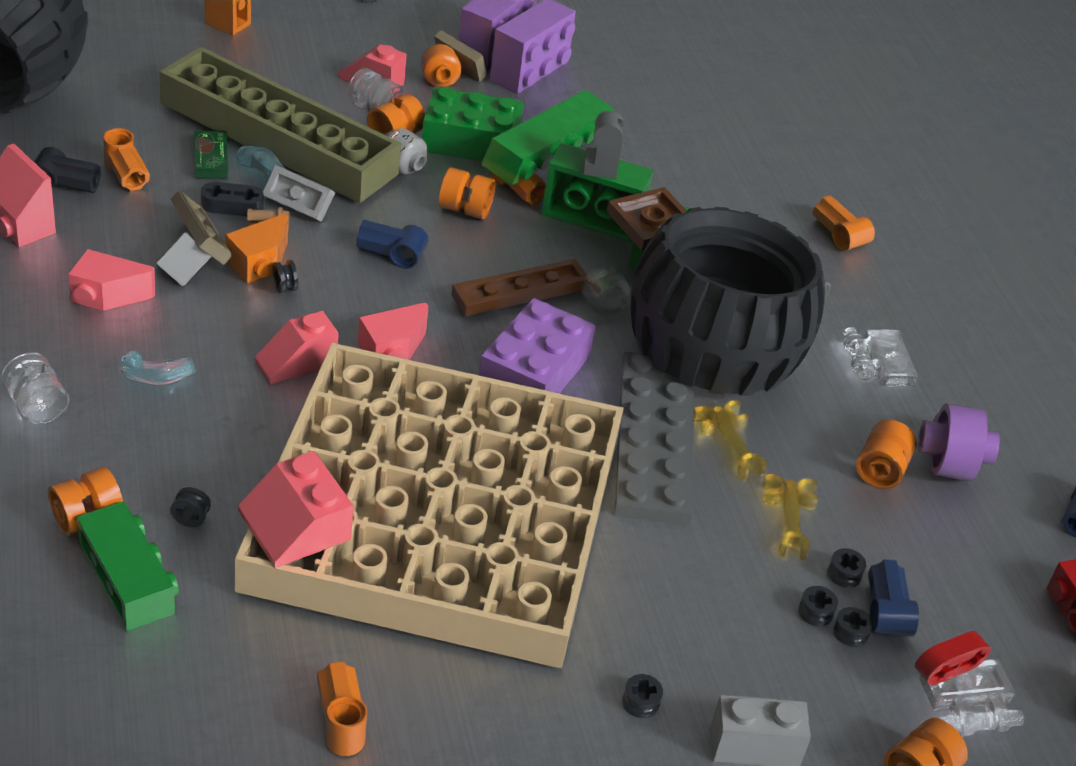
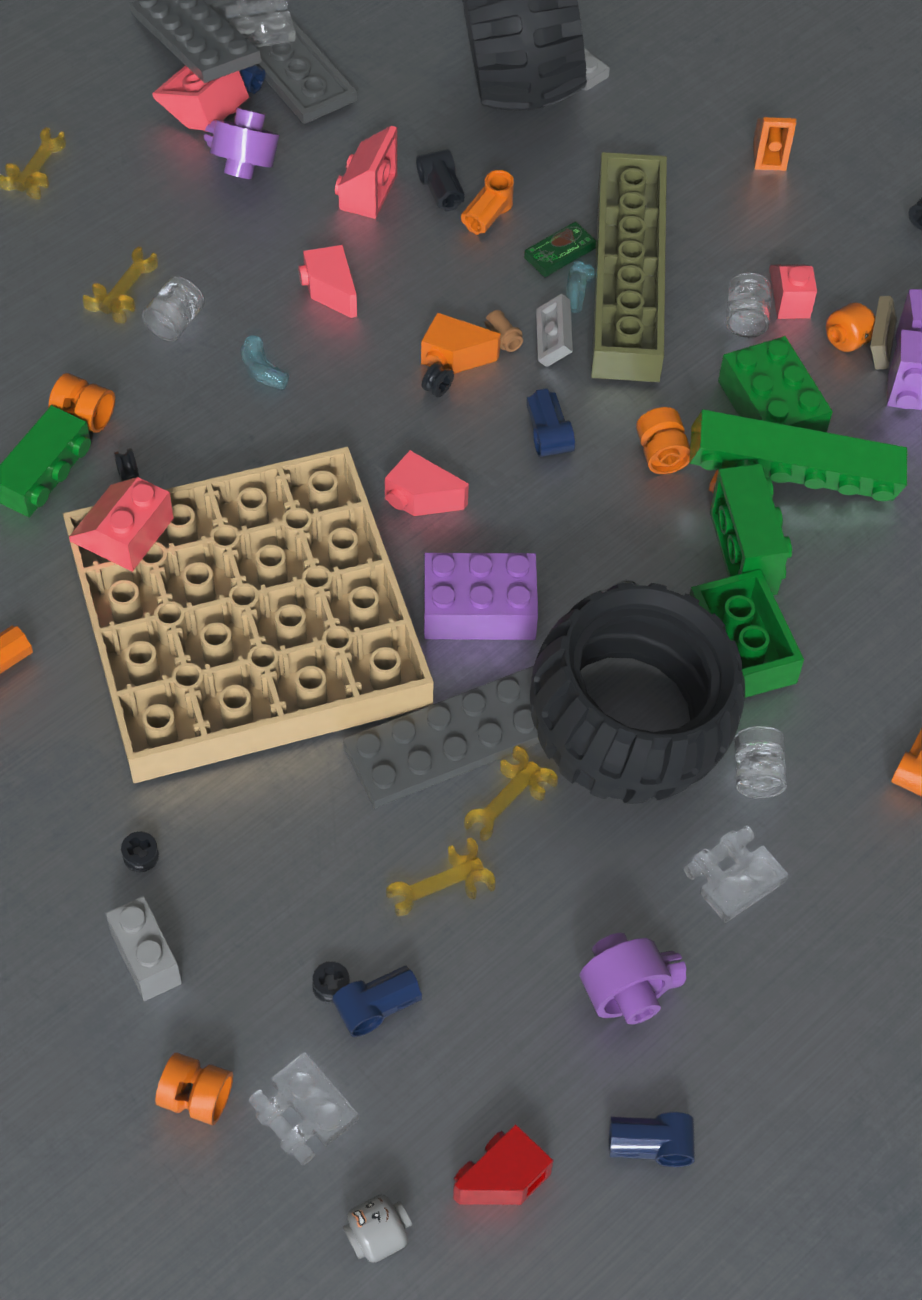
camera: 65 degrees right, 15 degrees up
light grey panel [157,230,211,286] -> none
dark tan tile [170,191,232,265] -> none
black beam [201,182,264,217] -> none
coral slope [255,311,339,385] -> none
orange wheel [367,94,425,135] -> none
light grey head [386,128,427,175] -> none
reddish brown plate [451,259,590,316] -> none
dark grey leg [583,111,624,179] -> none
reddish brown plate [607,187,687,251] -> none
black bush [798,586,838,626] -> none
black bush [827,548,867,588] -> none
orange wheel [856,420,917,489] -> none
red beam [915,631,991,685] -> none

